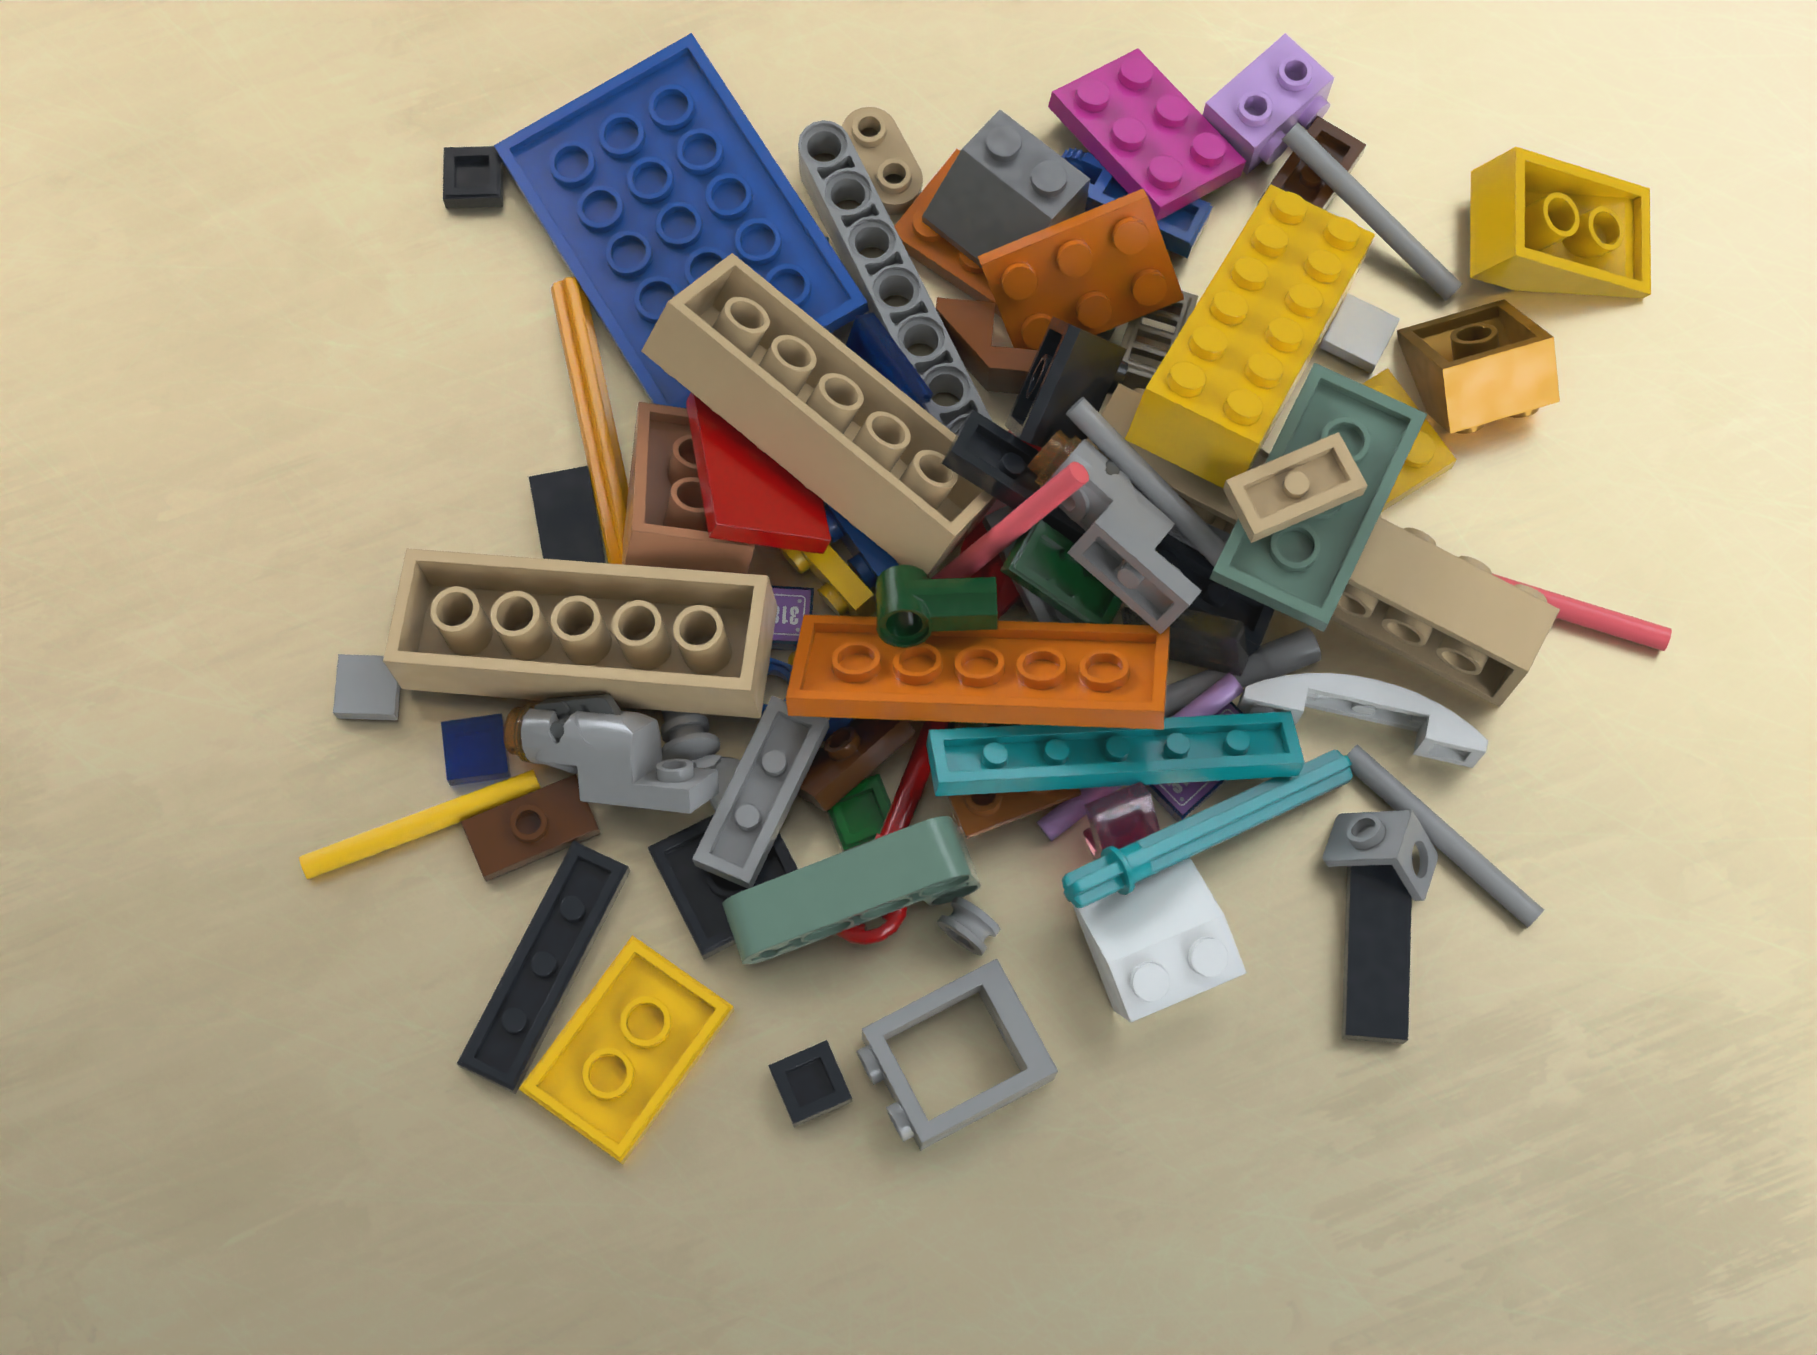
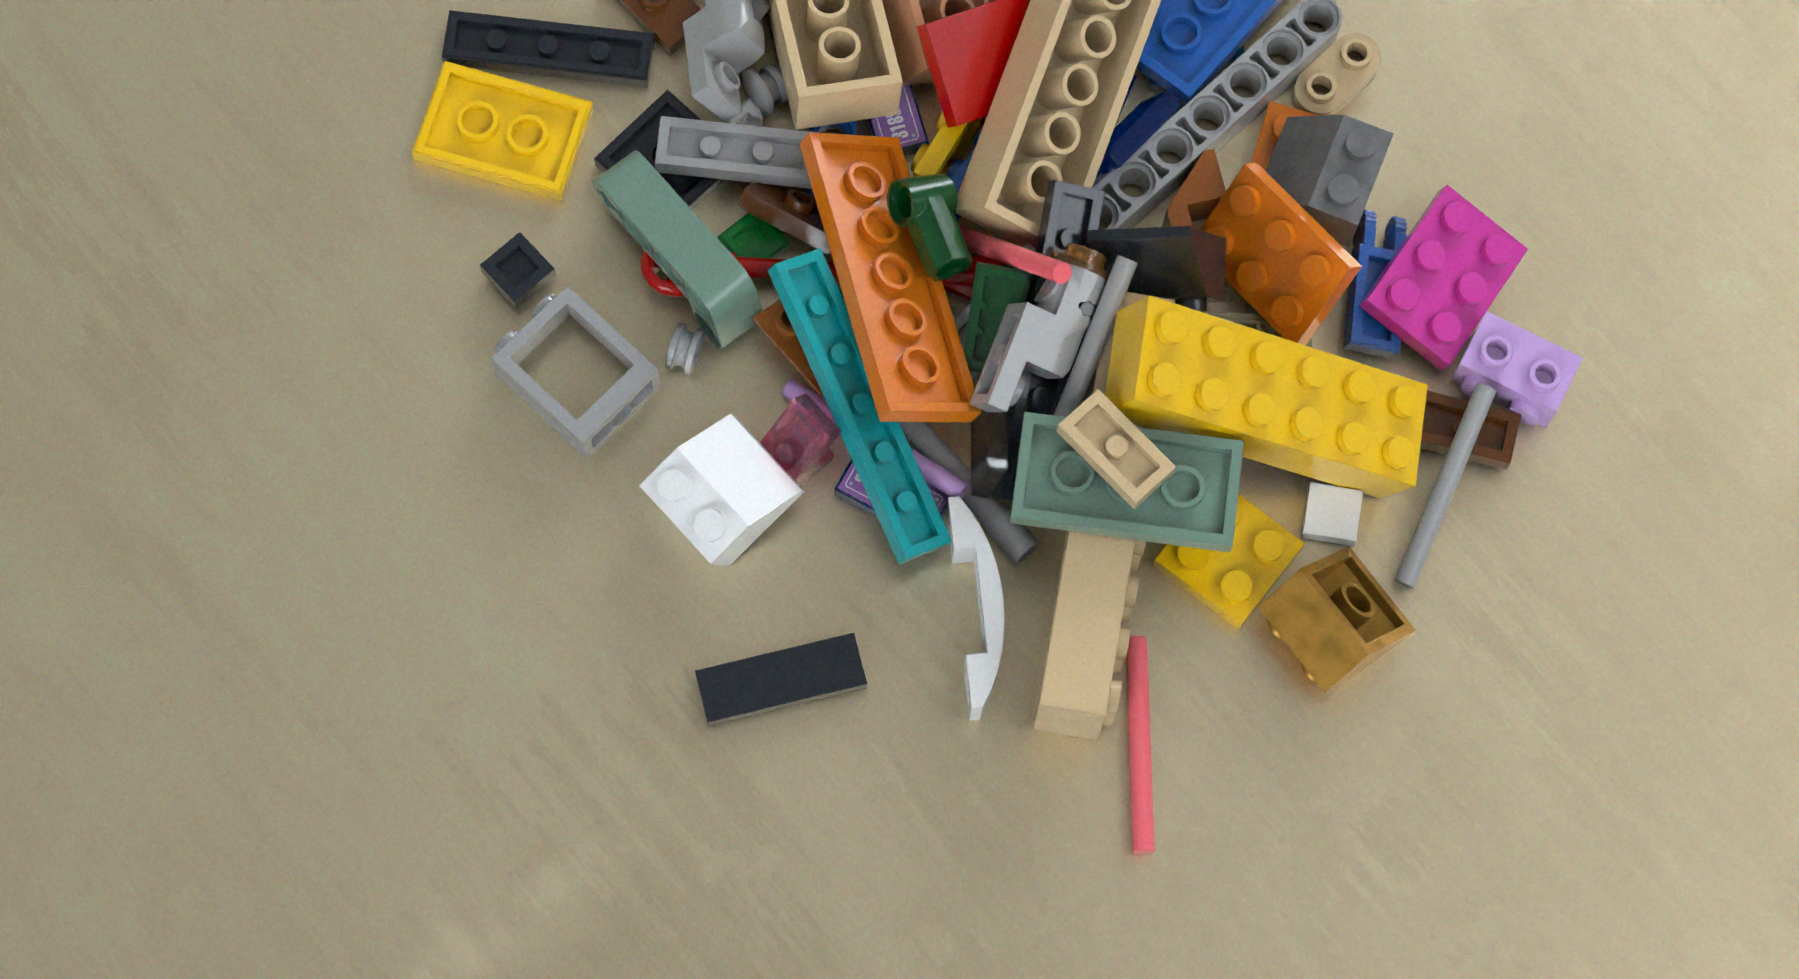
camera: 70 degrees right, 0 degrees up
teal axle [1062,750,1353,908] -> none
light grey bracket [1323,810,1438,901] -> none
light grey bar [1347,744,1544,928] -> none
yellow slope [1470,146,1651,298] -> none

